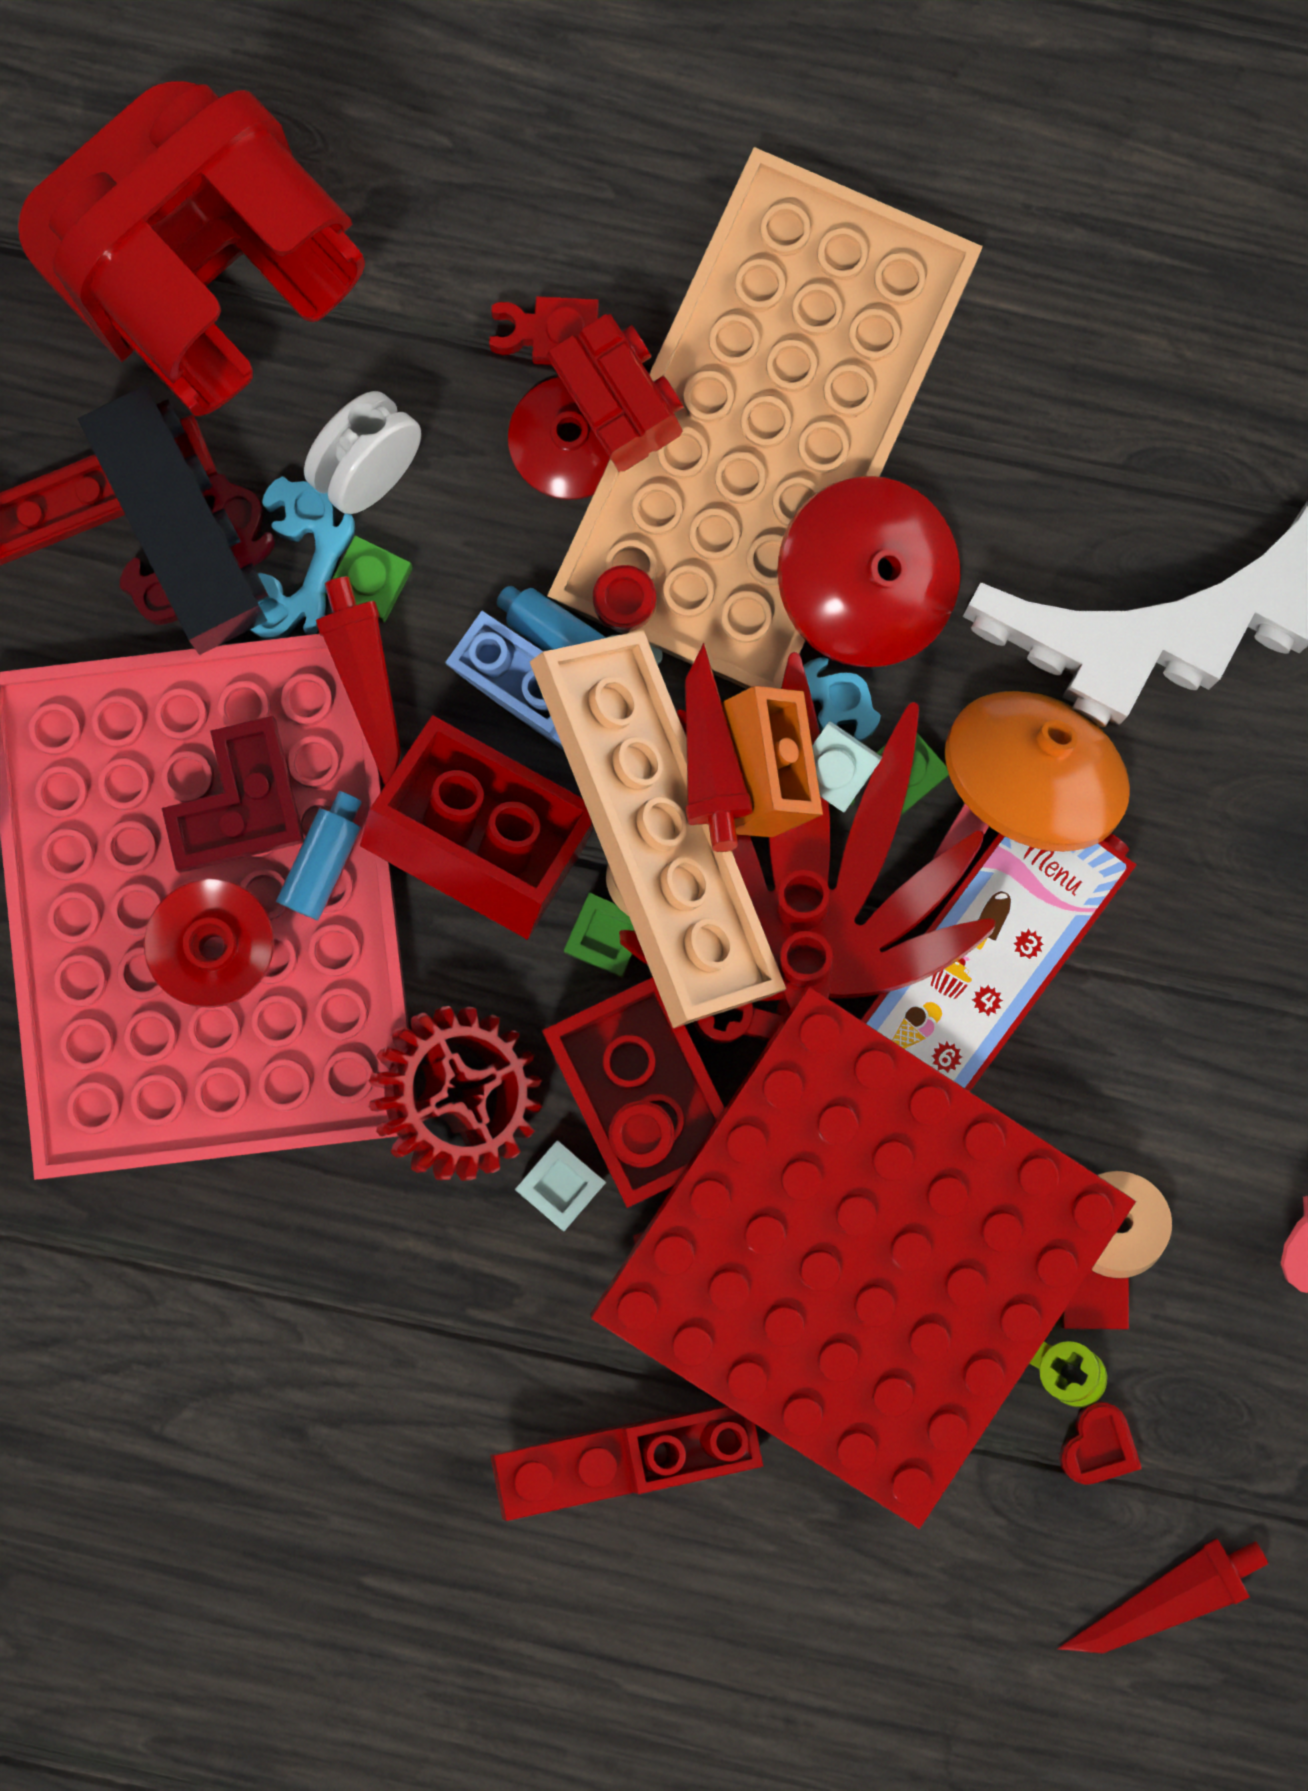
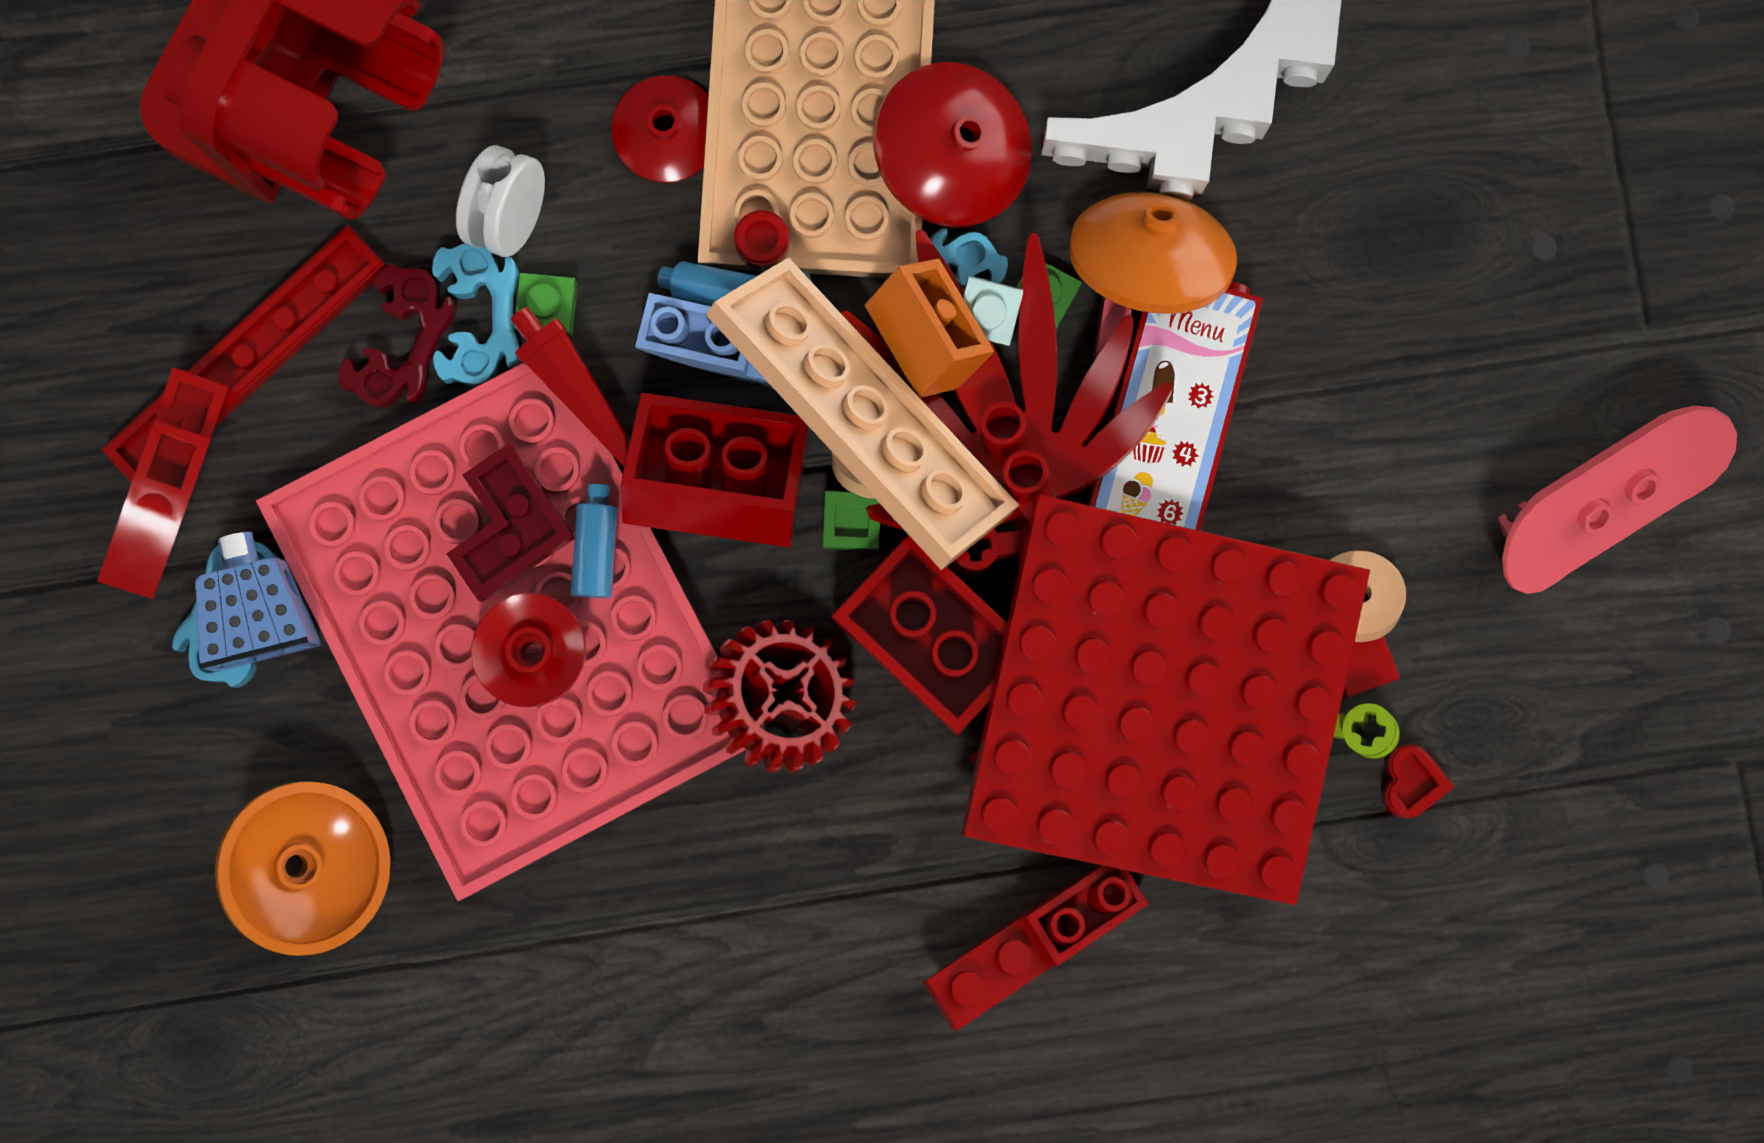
camera: 25 degrees left, 0 degrees up
black brick [77,385,269,655] -> none
red plate [489,296,599,365] -> none
light aqua plate [515,1140,607,1231] -> none
red brick [546,314,684,472] -> none
red tile [608,1101,674,1167] -> none
red bar [685,643,753,852] -> none
red bar [1057,1538,1269,1654] -> none

